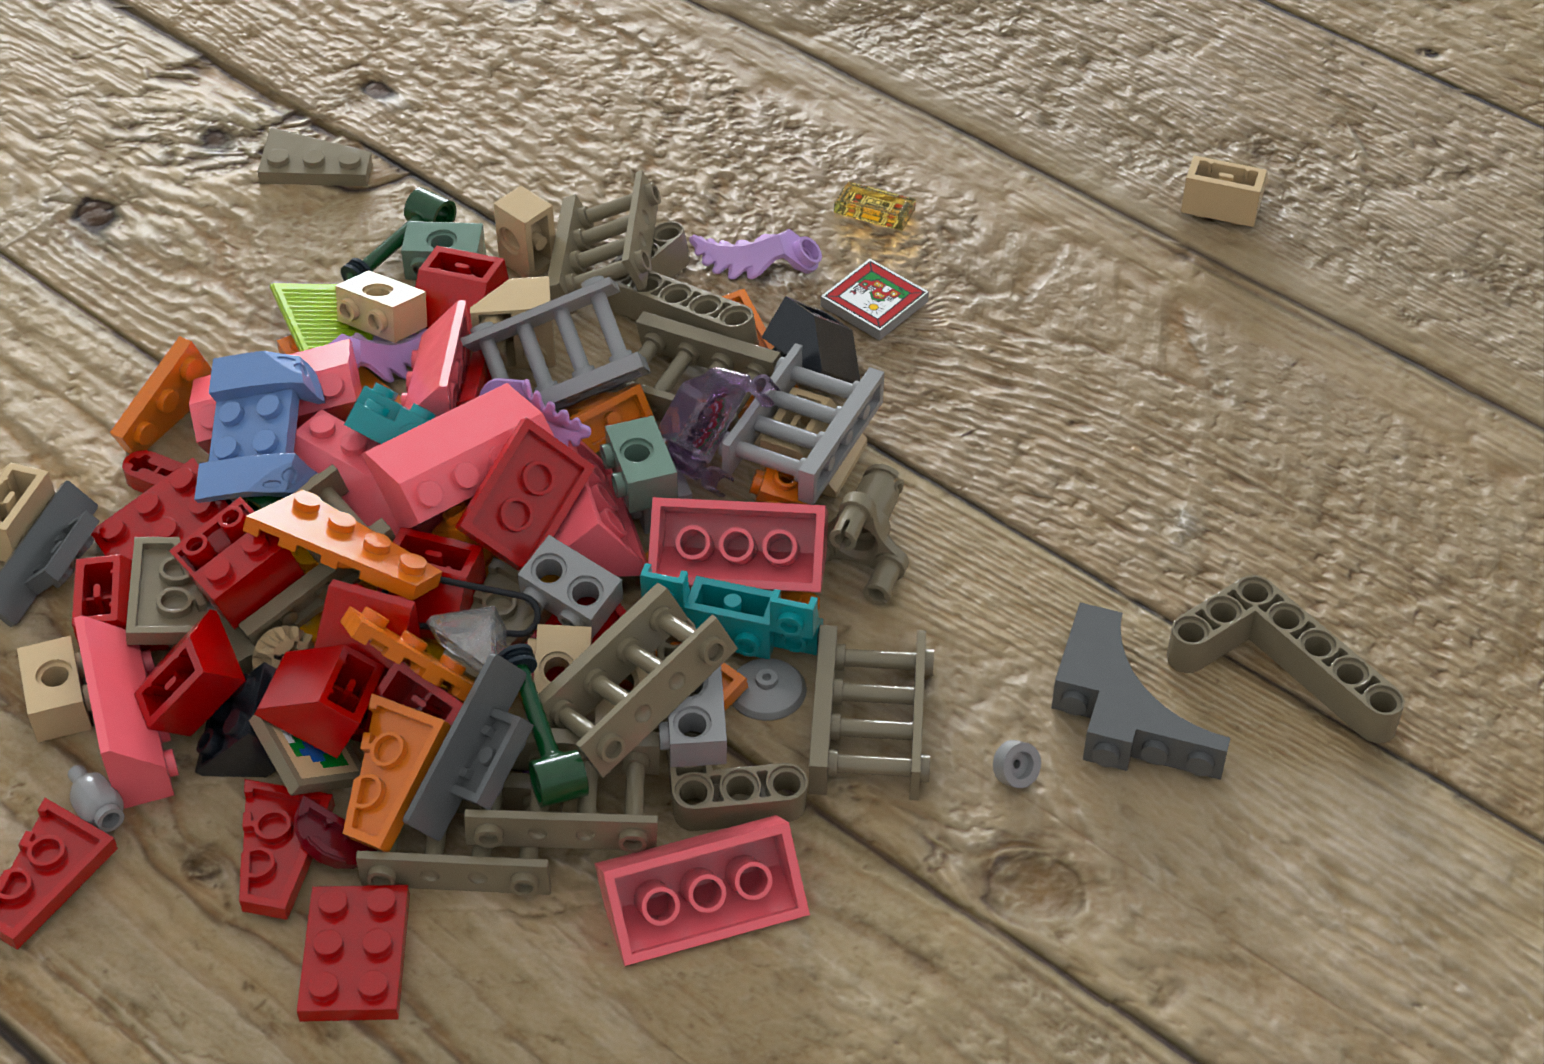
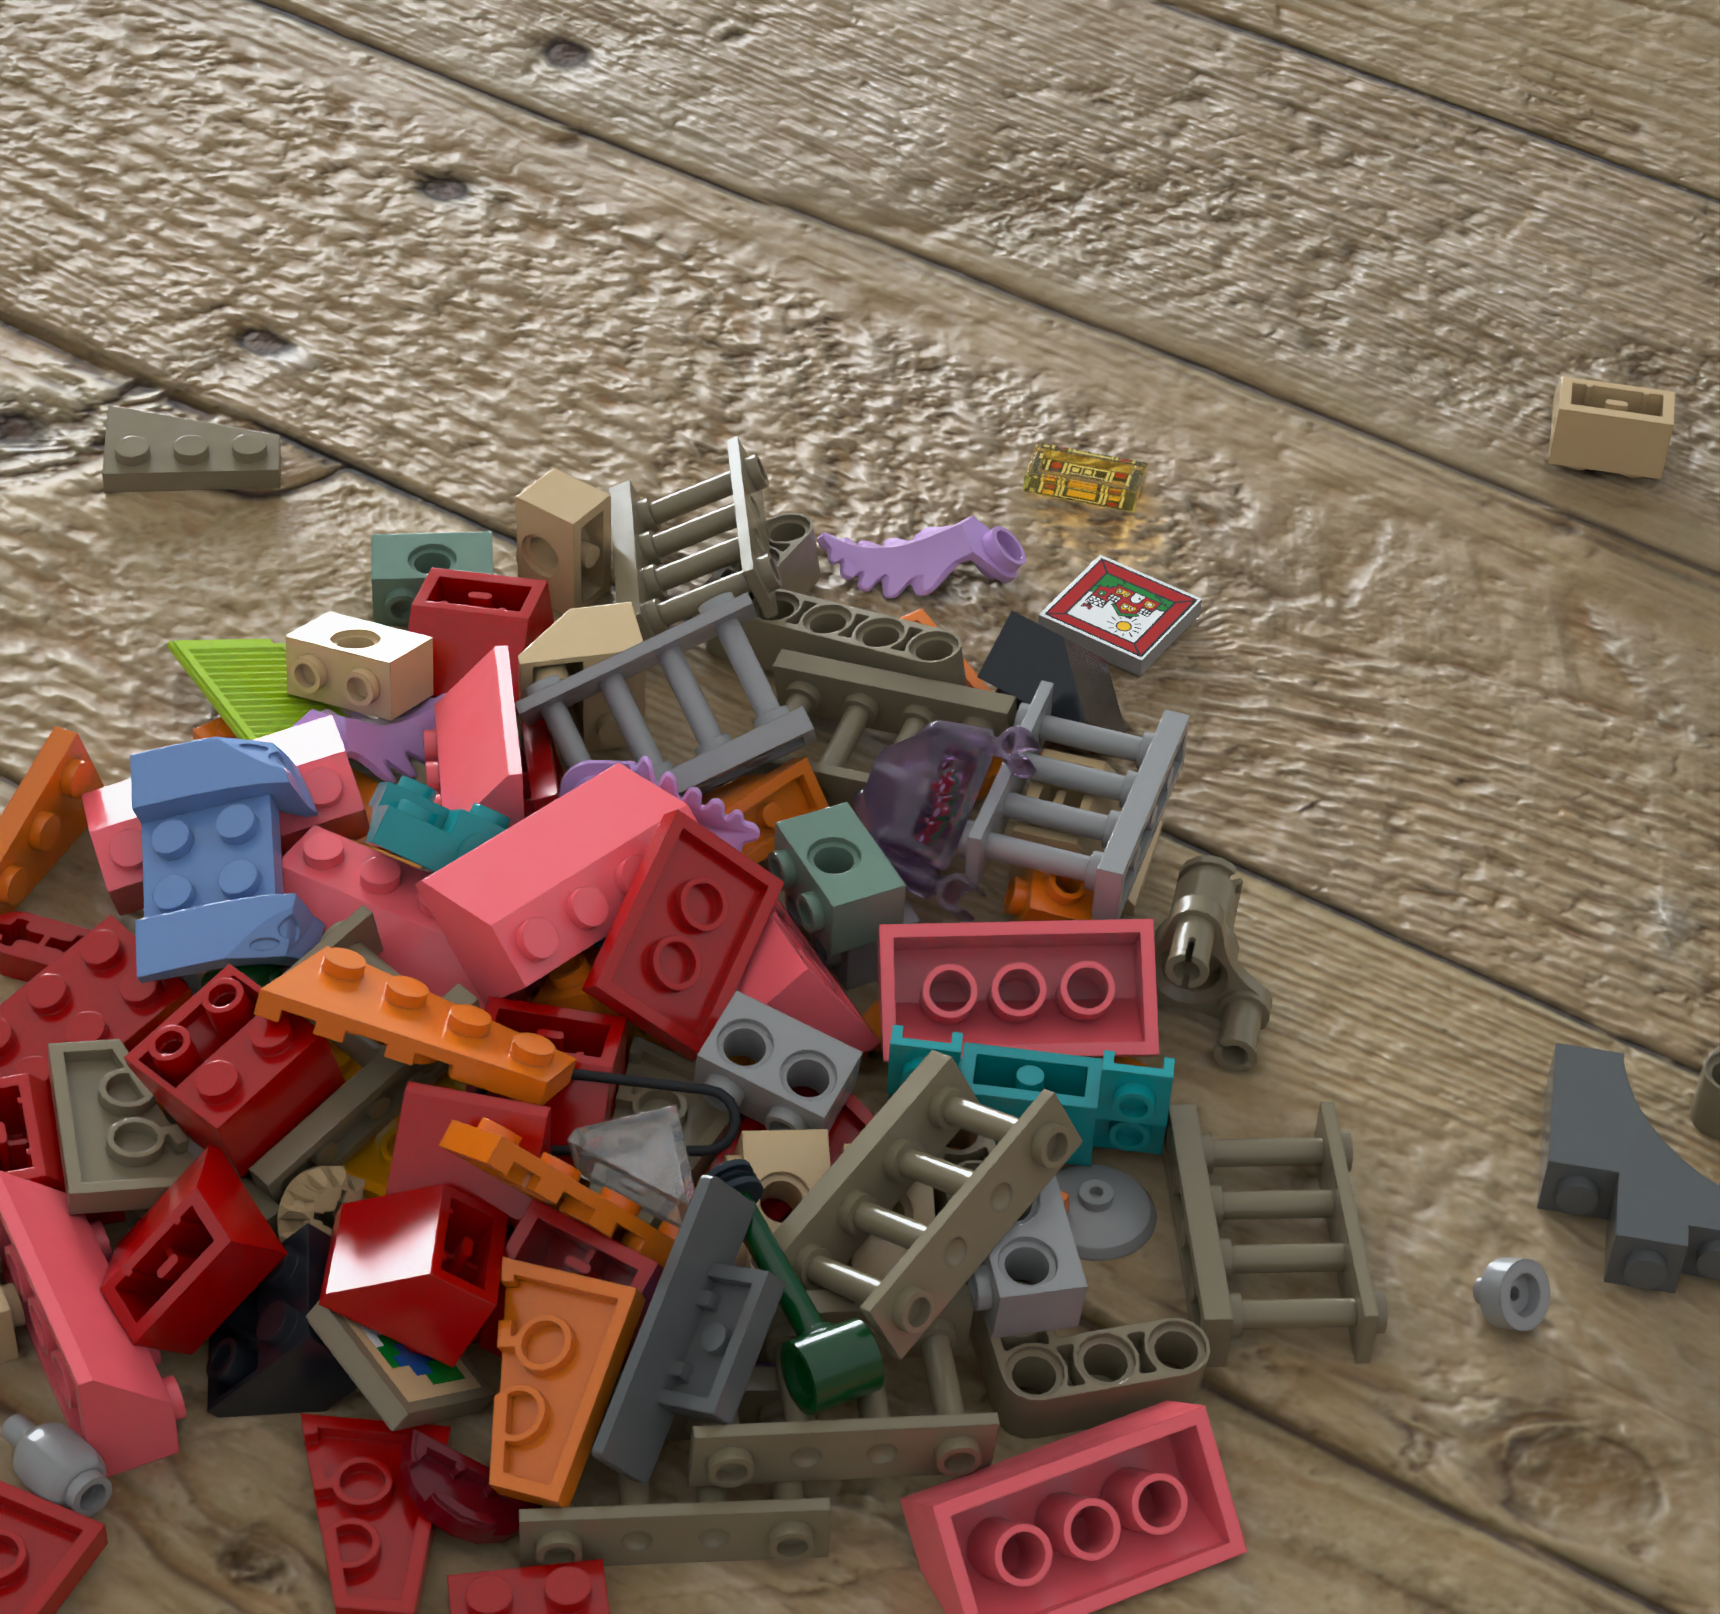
camera: 10 degrees left, 5 degrees down
dark green piece [340,187,457,281] -> none

